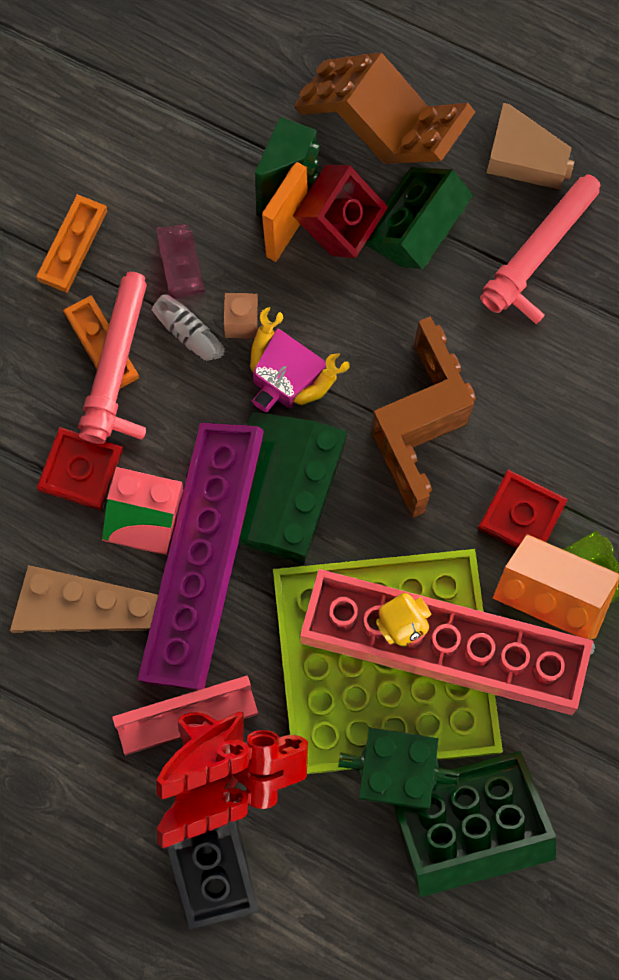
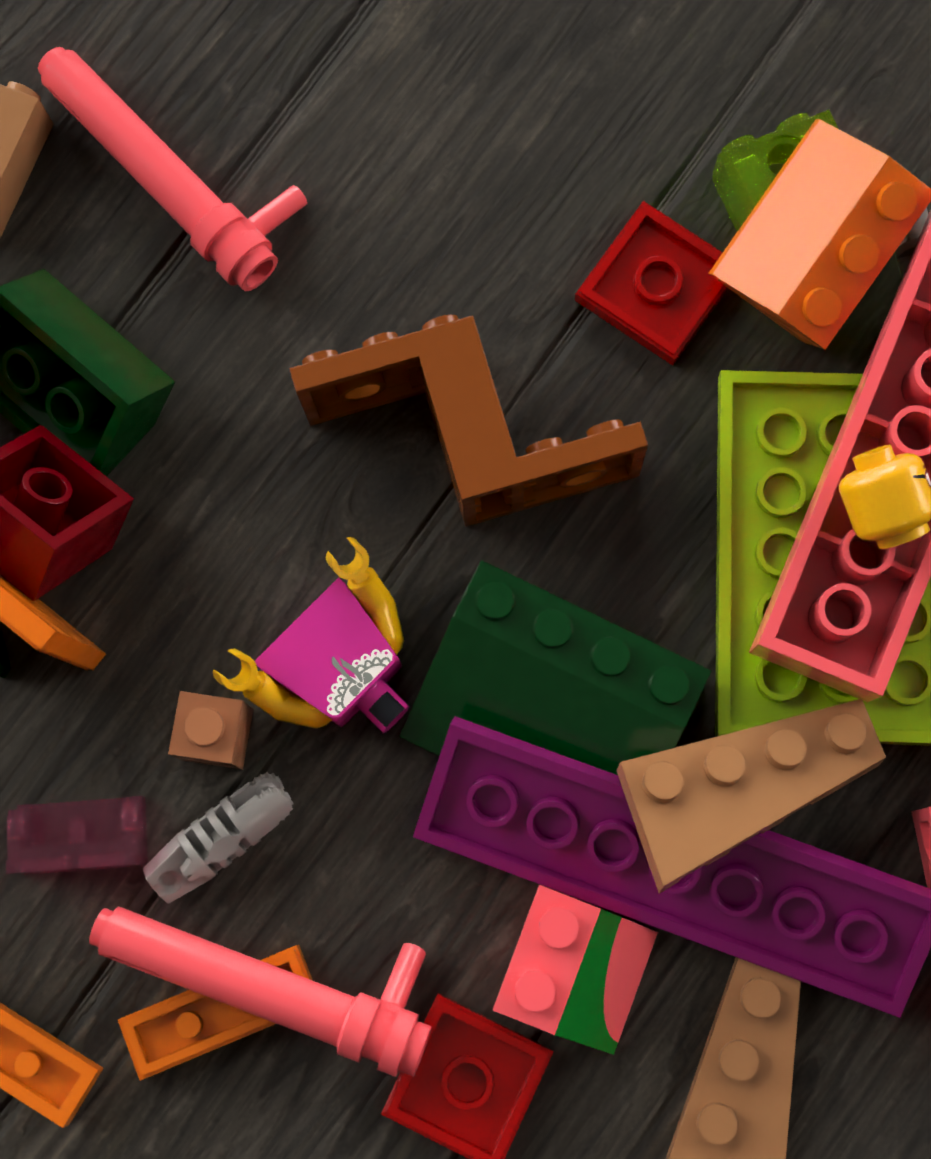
camera: 70 degrees left, 5 degrees up
none -> medium nougat wing [616,699,886,893]

